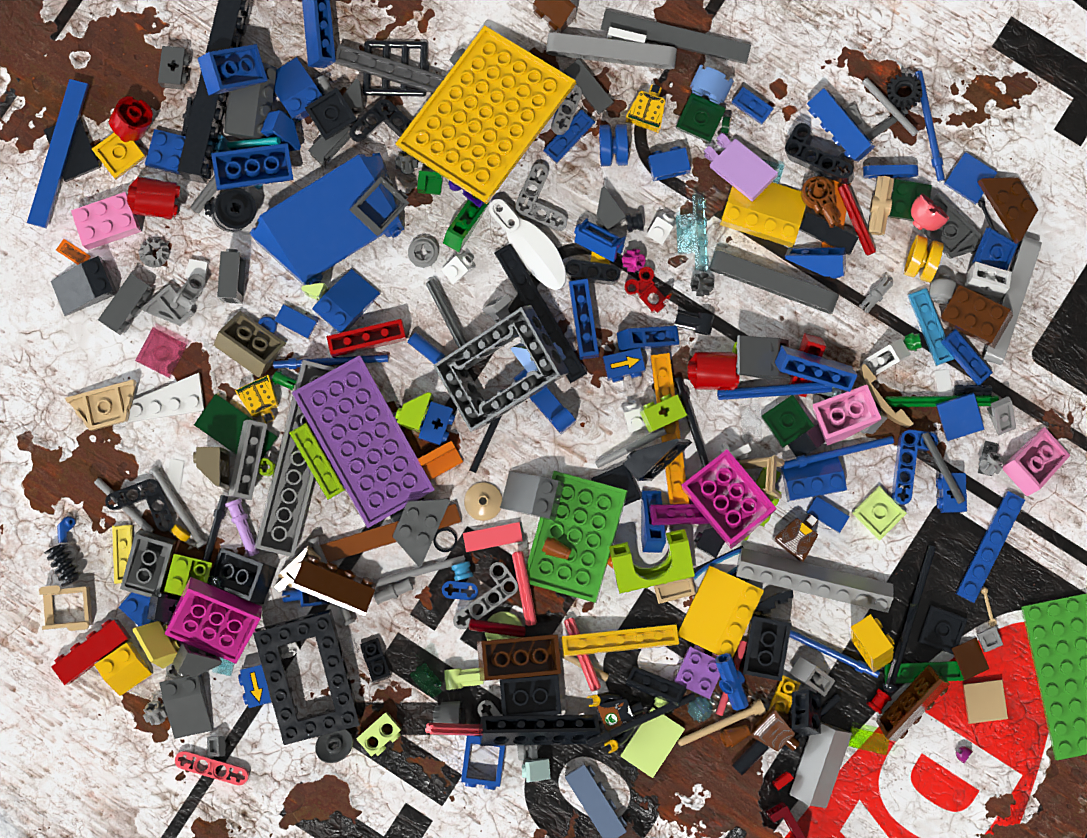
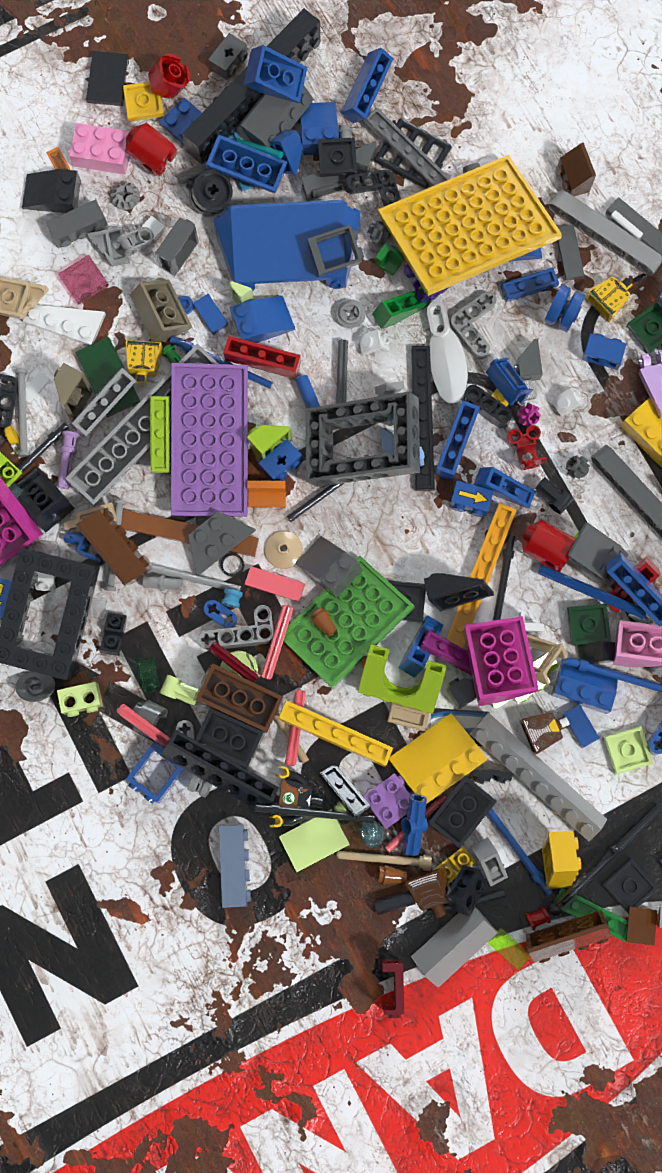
camera: 25 degrees right, 5 degrees down
blue tile [27,79,89,229] -> none
lime bush [258,458,275,477] -> none
blue beam [513,369,576,435] -> none
light aqua slope [522,758,550,782] -> none
light grey beam [551,85,582,135] -> none
light grey bar [595,427,667,468] -> none
white bracket [621,400,647,433] -> none
black wheel [626,212,644,233] -> none
lime brick [640,394,687,433] -> none
clear light blue bracket [676,194,709,272] -> none
red tile [773,771,794,790] -> none
magenta hinge [956,746,973,763] -> none
tan tile [962,680,1008,724] -> none

